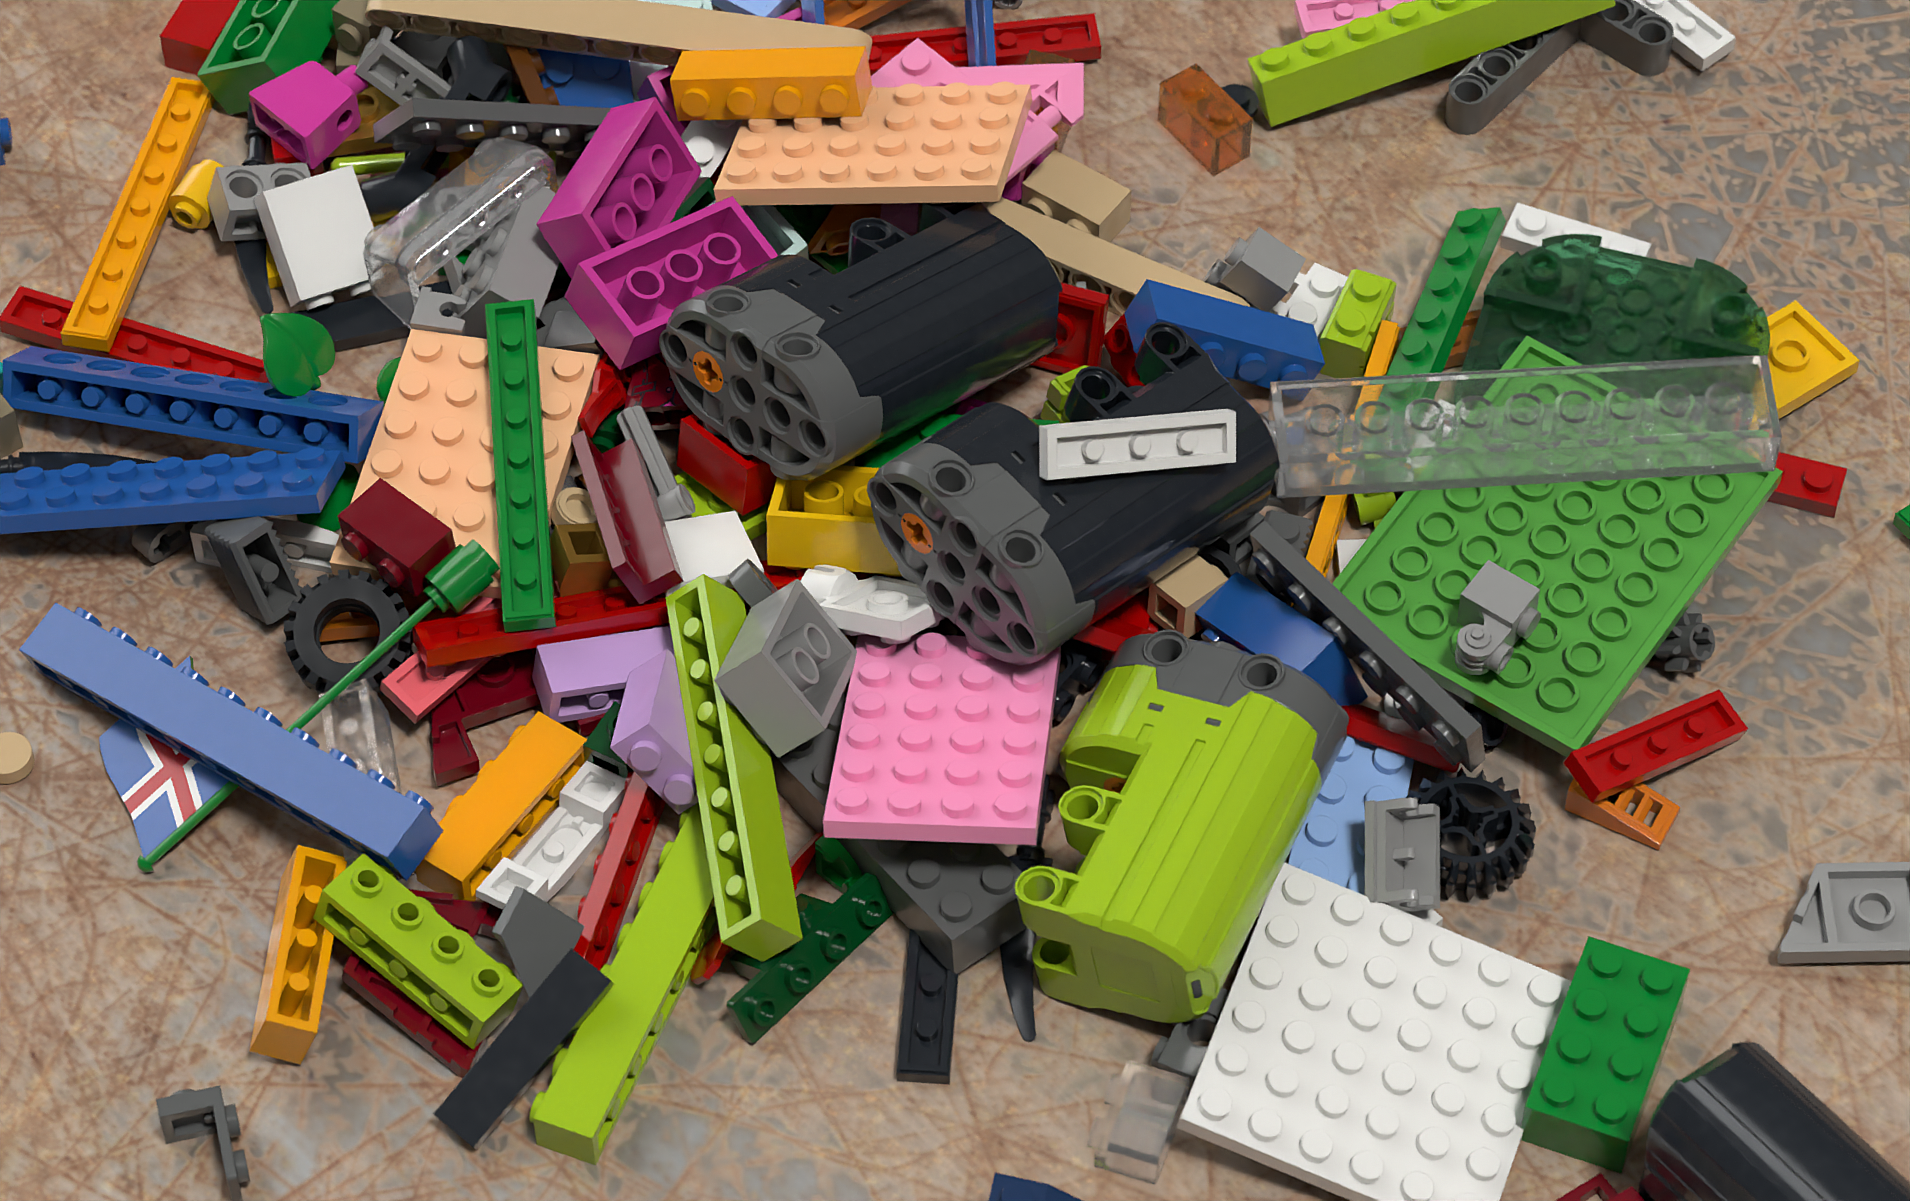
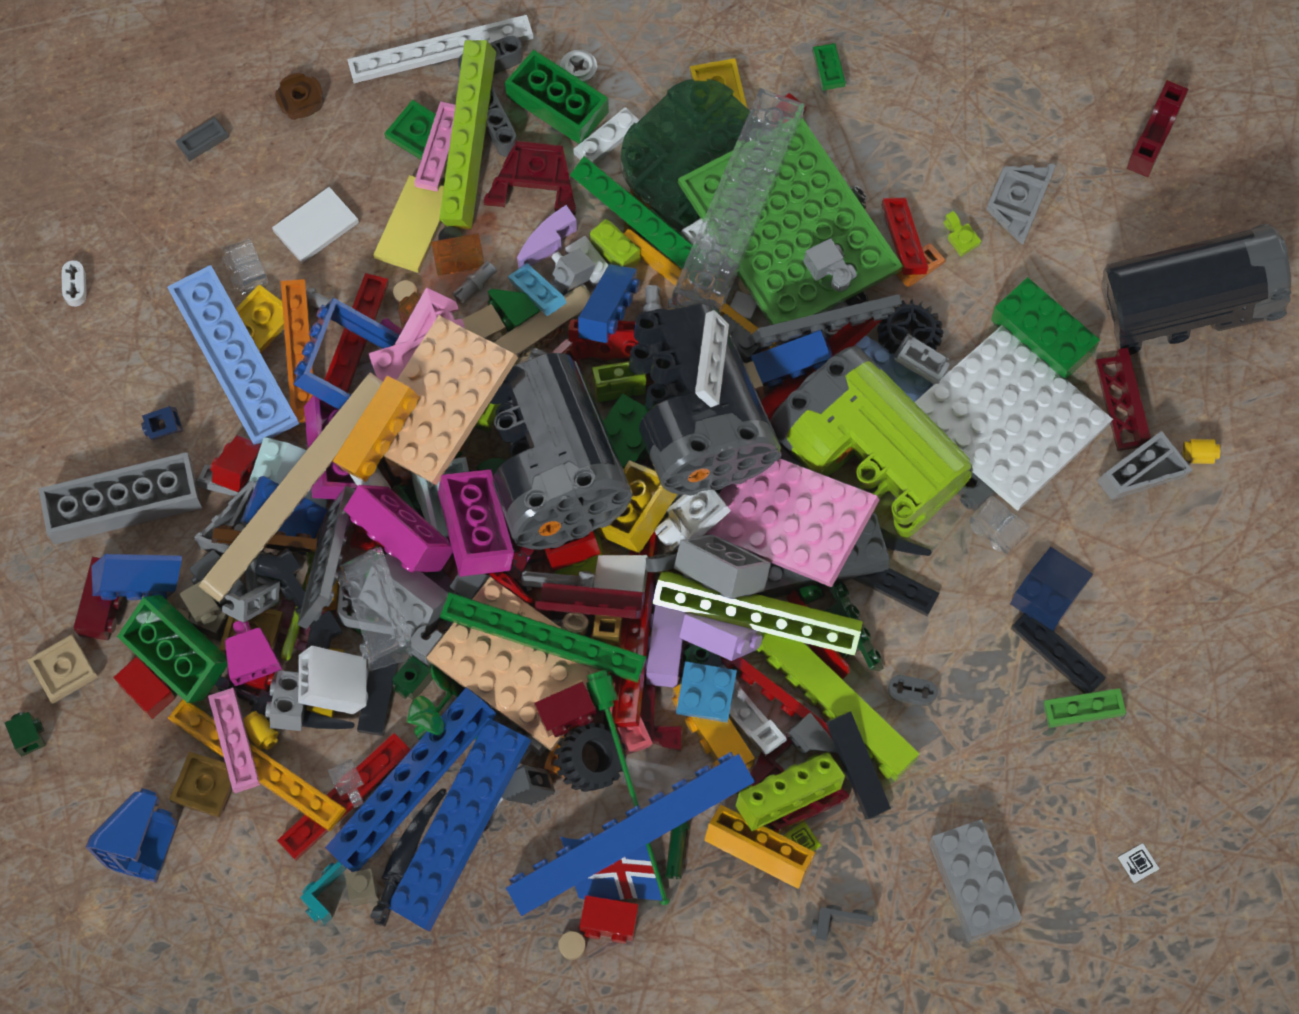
camera: 65 degrees left, 15 degrees up
none -> pearl gold plate [169,751,232,818]
none -> bright pink plate [208,688,260,793]
none -> clear plate [328,759,364,808]
none -> light yellow tile [373,175,444,273]
none -> dark green brick [392,655,433,700]
none -> tan tile [393,280,418,306]
none -> light grey pin [452,260,497,305]
none -> dark red wing [483,141,576,215]
none -> green slope [487,289,540,332]
none -> green brick [505,49,609,144]
none -> medium azure plate [508,263,567,316]
none -> lavender slope [517,205,577,269]
none -> white gear [560,50,597,83]
none -> red brick [580,895,638,944]
none -> dark green pin [665,821,690,880]
none -> dark azure plate [676,661,737,723]
none -> clear neon green sticker [782,821,821,851]
none -> dark grey beam [888,675,938,706]
none -> lime plate [943,210,982,257]

